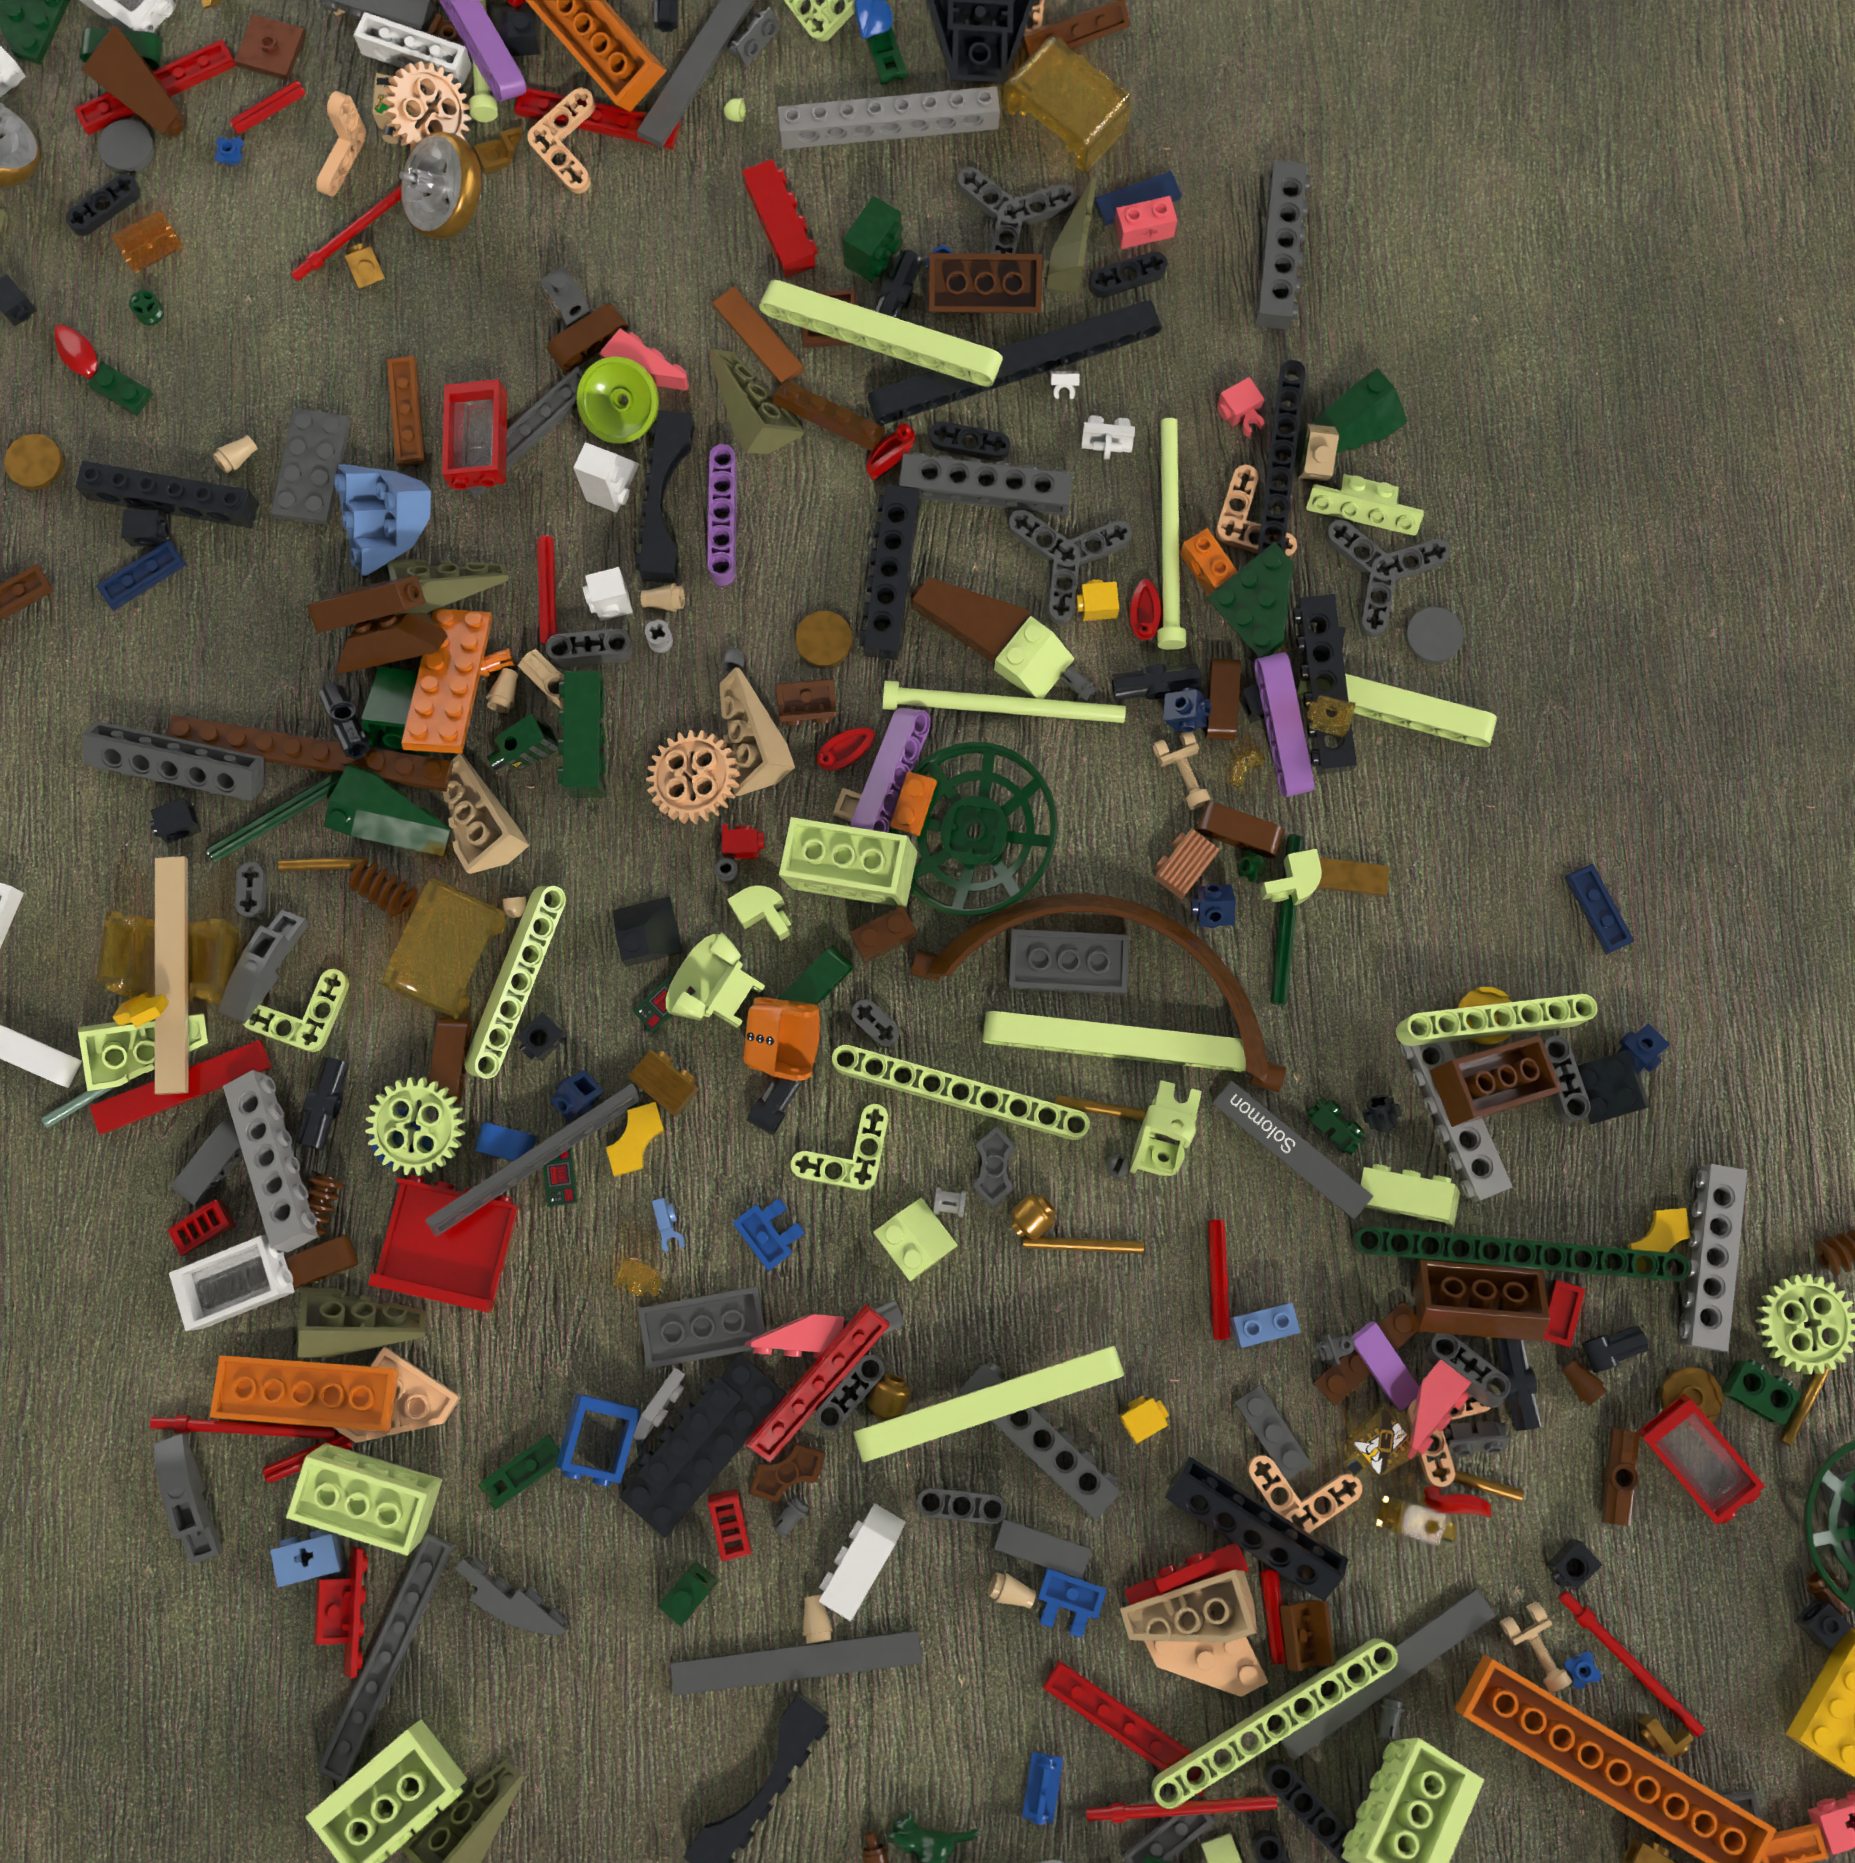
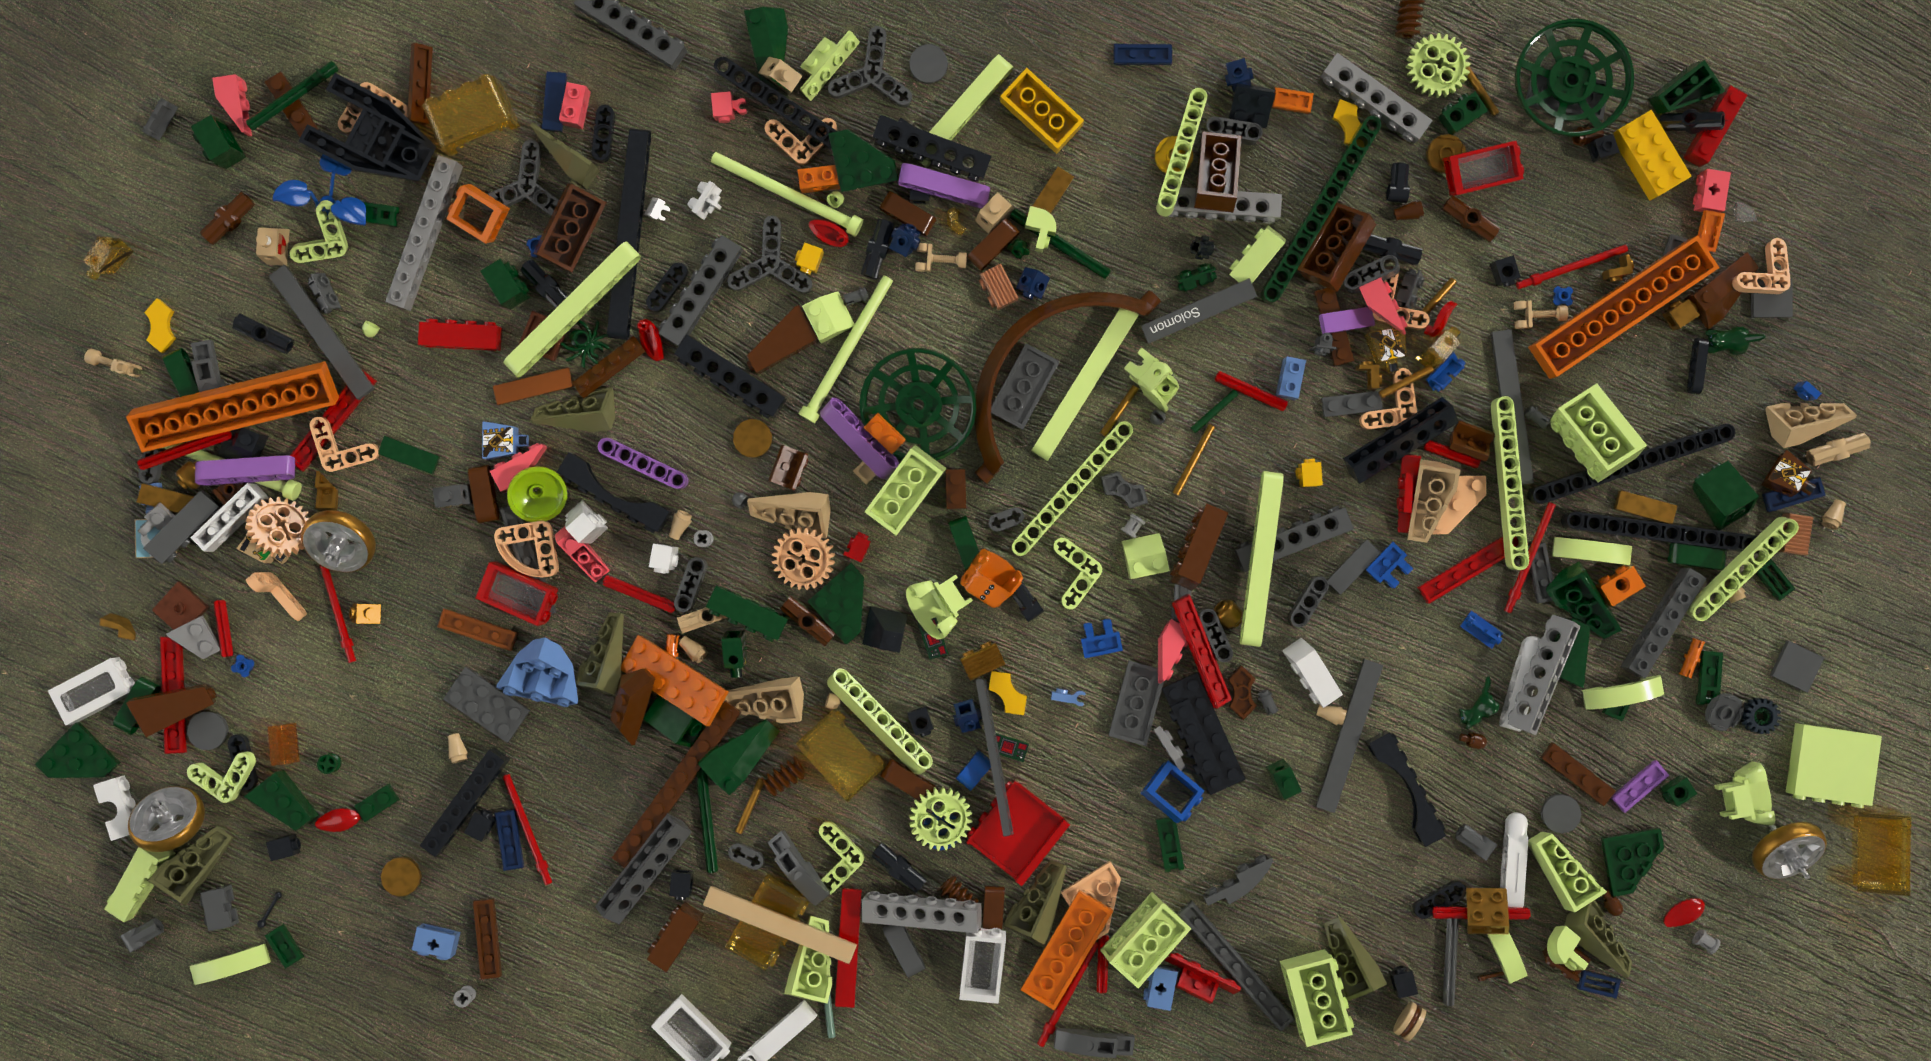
camera: 60 degrees left, 10 degrees up
yellow tile [113,992,169,1028] -> none
red slope [167,1199,236,1257] -> none
reddish brown slope [307,575,426,633] -> none
black piece [318,682,370,760] -> none
clear yellow brick [613,1256,664,1297] -> none
red slope [707,1489,751,1562] -> none
dark grey pin [714,858,738,885] -> none
yellowish green brick [727,886,791,941] -> none
red arm [817,728,875,771] -> none
tan cone [988,1572,1036,1609] -> none
pearl gold head [1011,1194,1056,1239] -> none
clear yellow brick [1307,695,1356,737] -> none
red tile [1542,1280,1586,1348] -> none
none -> light grey wing [166,615,220,659]
none -> yellowish green beam [187,751,256,803]
none -> dark green wedge [244,770,319,831]
none -> dark green tile [378,436,441,474]
none -> orange window [446,184,510,244]
none -> torso [482,422,529,460]
none -> light nougat beam [494,521,559,577]
none -> red bar [502,774,552,885]
none -> coral slope [555,526,610,583]
none -> dark green animal [560,320,610,368]
none -> reddish brown brick [647,902,704,972]
none -> reddish brown piece [780,596,836,646]
none -> dark green plate [808,563,864,645]
none -> yellowish green hinge [827,191,844,208]
none -> tan torso [975,192,1014,234]
none -> yellow brick [1000,68,1084,154]
none -> reddish brown brick [1170,503,1228,591]
none -> dark green bar [1190,389,1239,433]
none -> orange plate [1272,87,1314,114]
none -> pearl gold bracket [1356,361,1382,390]
none -> pearl gold bar [1378,365,1434,399]
none -> blue hinge [1426,352,1466,392]

